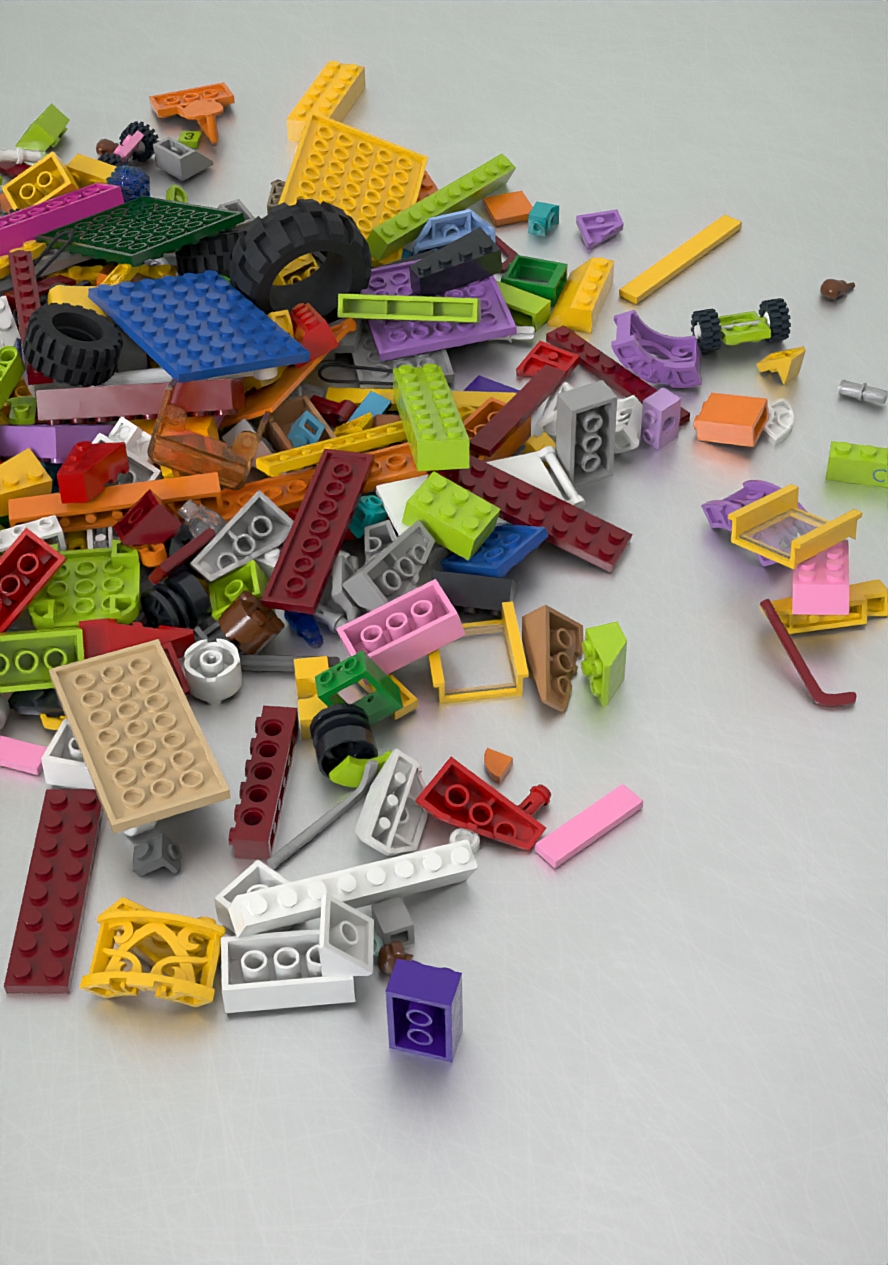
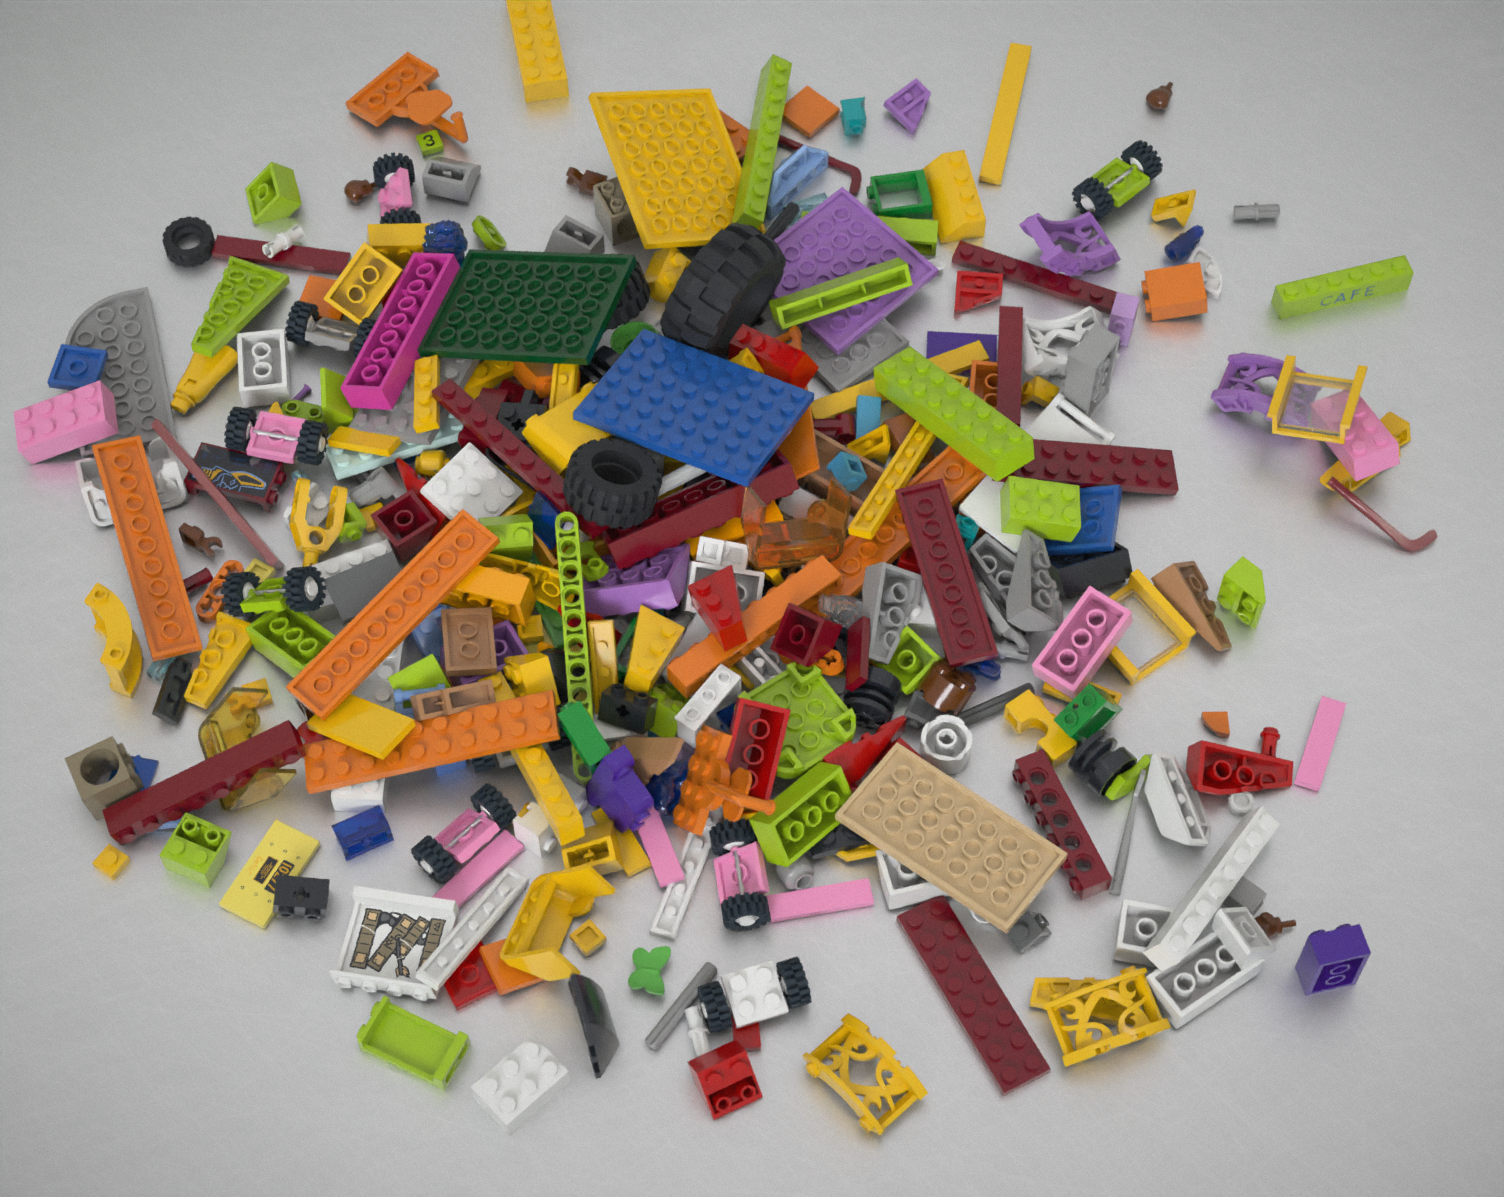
camera: 30 degrees left, 15 degrees up
black piece [33,230,74,280] -> none
black piece [318,363,393,386] -> none
black wedge [409,227,502,297] -> none
none -> clear blue hinge [1164,225,1204,262]

